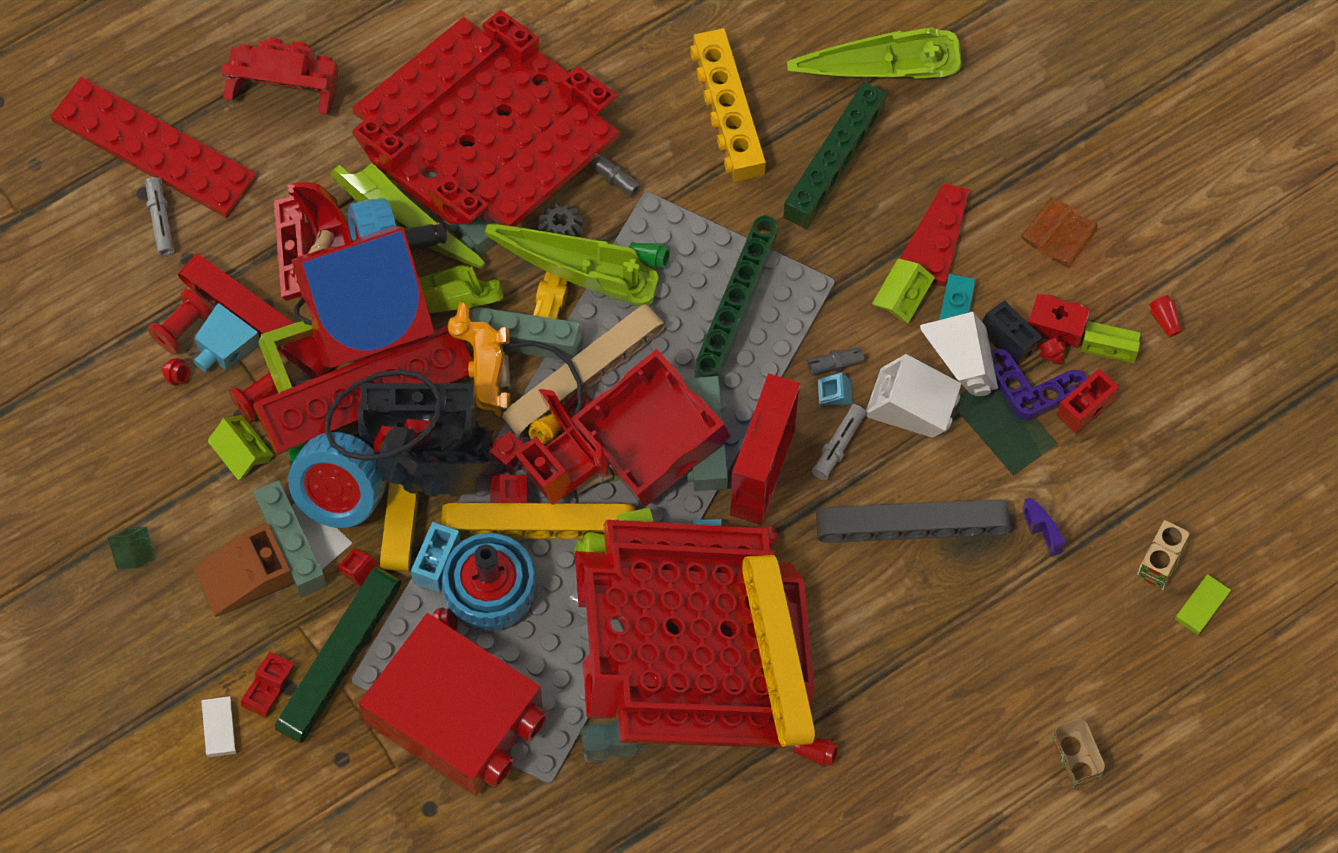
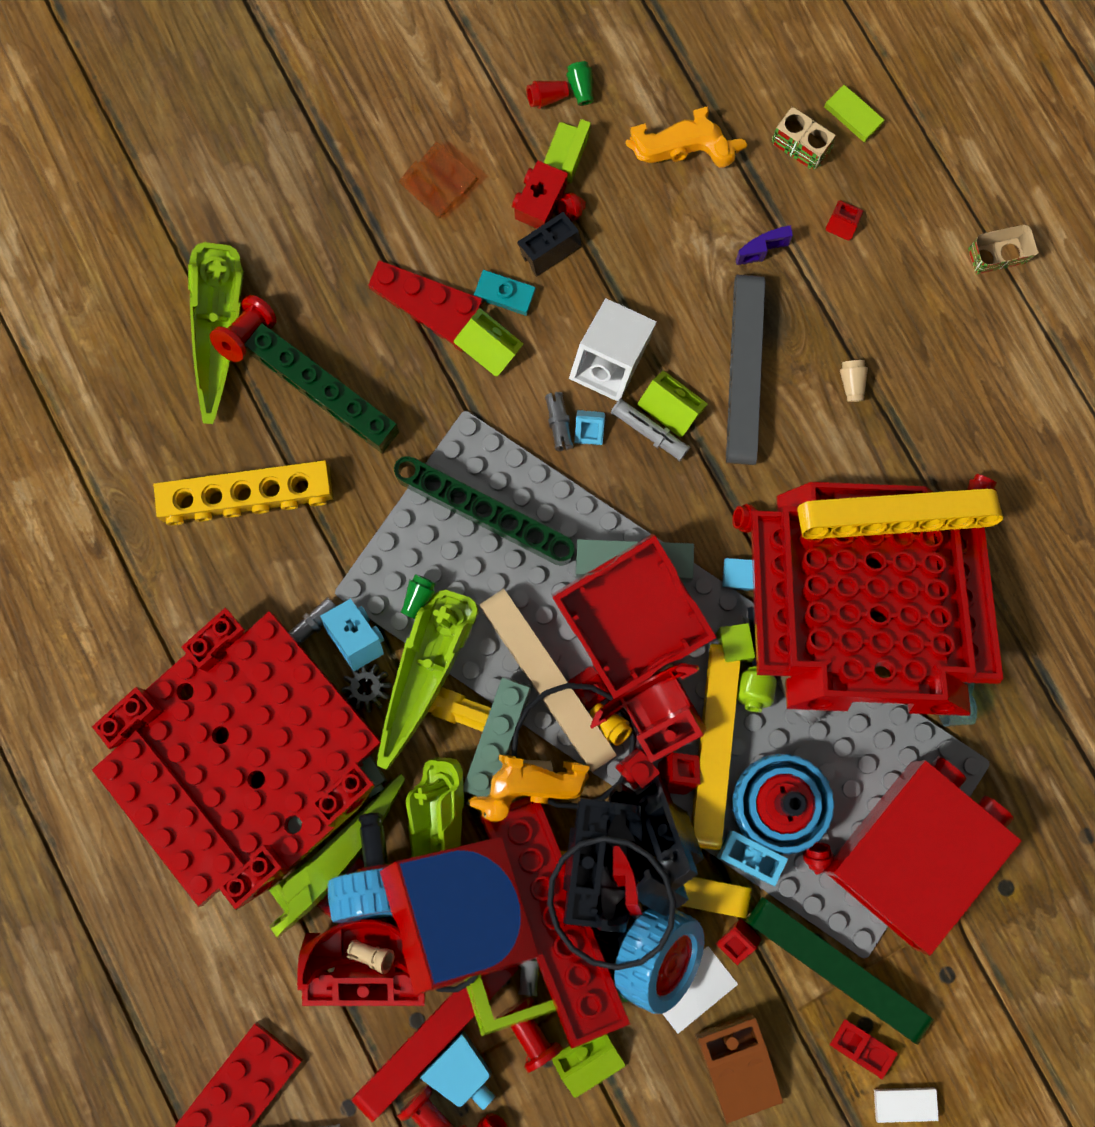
camera: 85 degrees left, 15 degrees up
red piece [221,38,339,115] -> none
sand green brick [253,480,327,598] -> none
red tile [730,373,800,526] -> none
white slope [920,312,998,396] -> none
clear green piece [954,385,1057,476] -> none
dark purple beam [991,349,1087,420] -> none
red brick [1057,368,1119,434] -> none
none -> red piece [210,295,277,362]
none -> medium azure brick [320,598,384,671]
none -> green cone [566,61,594,106]
none -> light orange animal [625,106,747,168]
none -> lime panel [638,370,708,437]
none -> red slope [826,200,864,240]
none -> tan cone [840,360,868,402]

